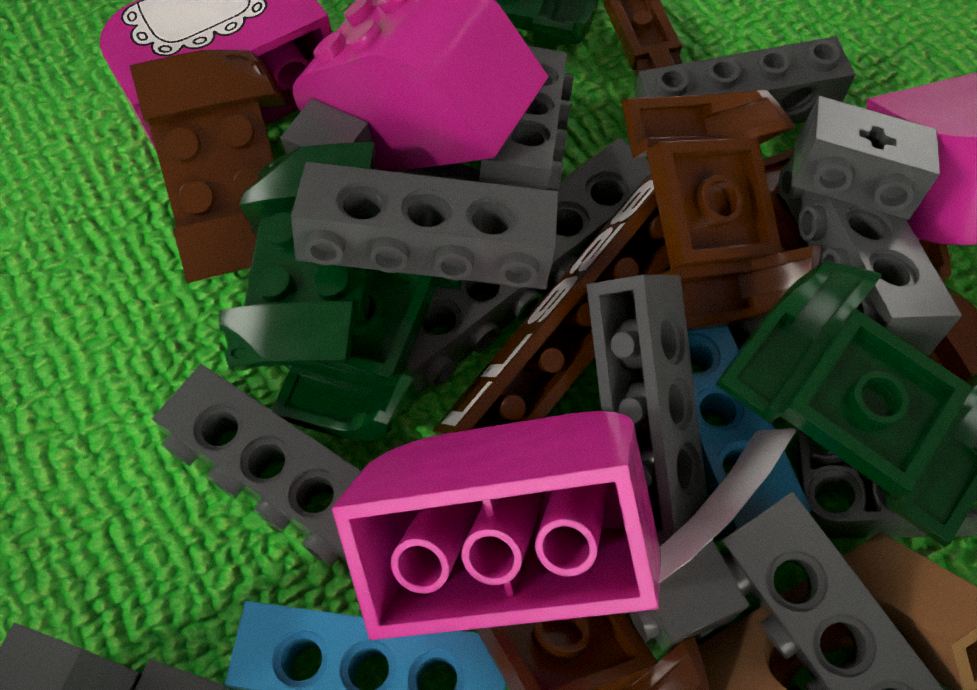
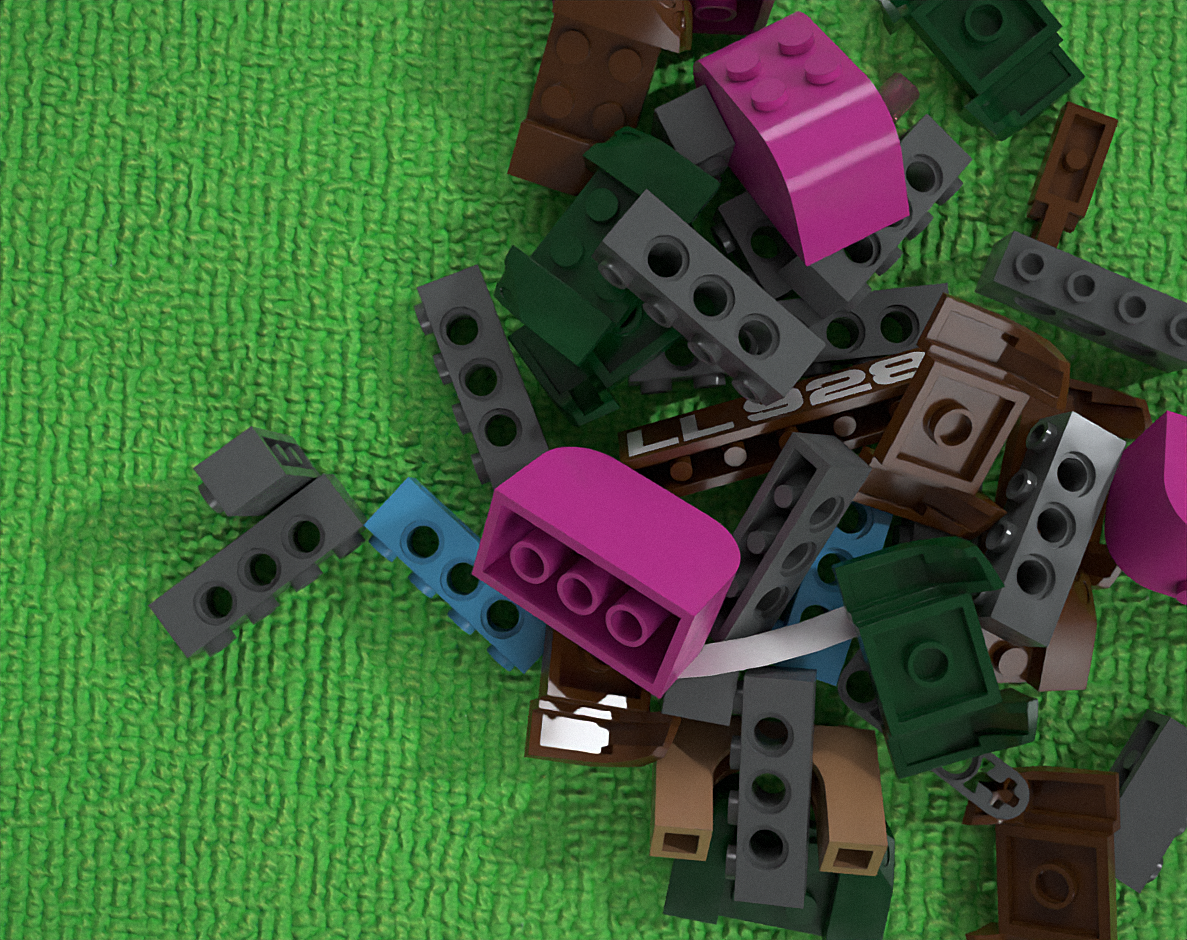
camera: 35 degrees right, 25 degrees up
dark grey brick [791,96,940,220] -> none

